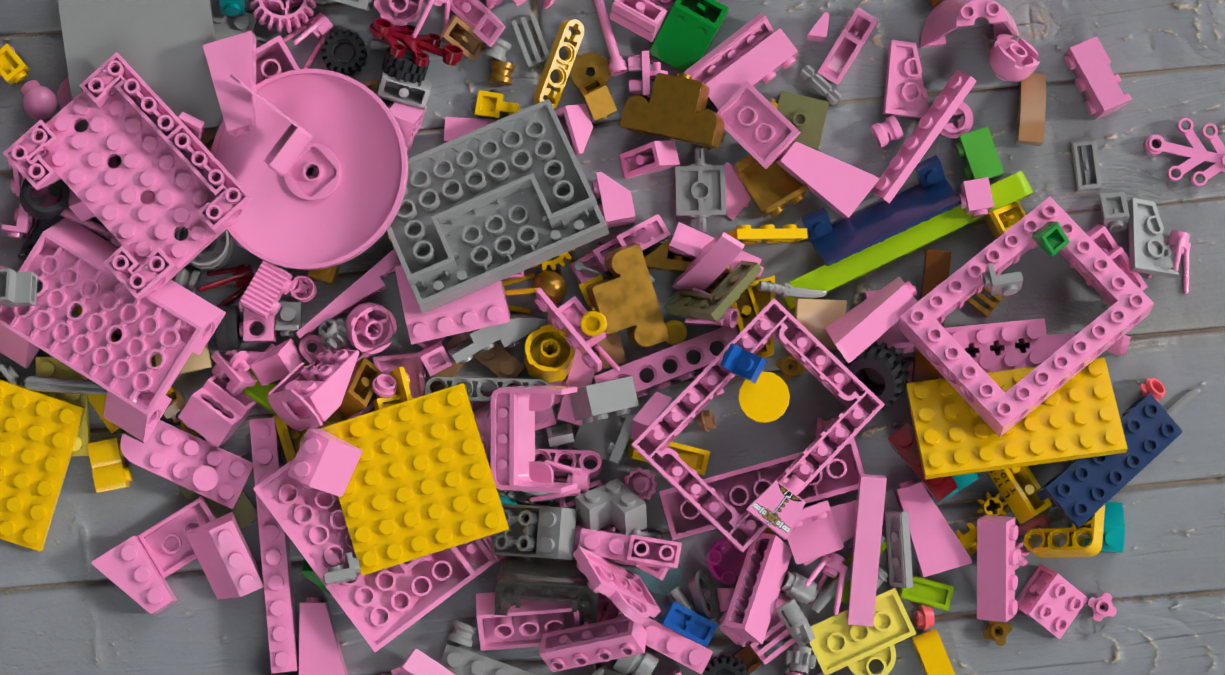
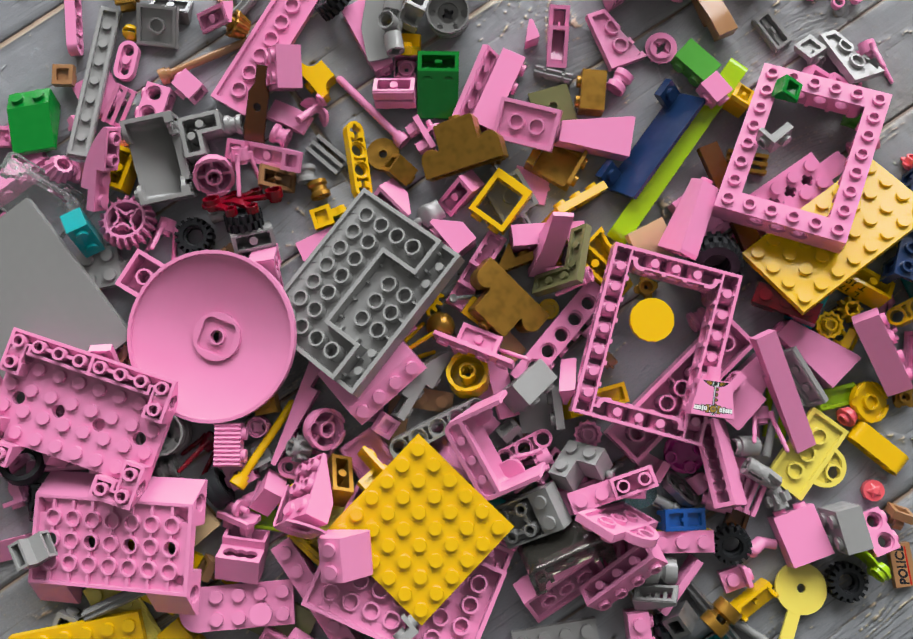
camera: 30 degrees left, 0 degrees up
bright pink slope [202,31,256,137] -> none
bright pink piece [230,74,313,176] -> none
bright pink plate [372,374,397,398] -> none
light grey wheel [448,620,478,647] -> none
yellow tile [580,311,607,337] -> none
blue bracket [720,343,767,383] -> none
light grey piece [758,281,827,298] -> none
bright pink plate [870,70,977,204] -> none
none -> yellow piece [229,400,294,491]
none -> light grey piece [413,199,447,229]
none -> yellow window [469,167,533,235]
none -> pearl gold brick [574,69,607,117]
none -> bright pink panel [634,453,671,483]
none -> yellow piece [815,311,844,339]
none -> yellow tile [849,381,889,423]

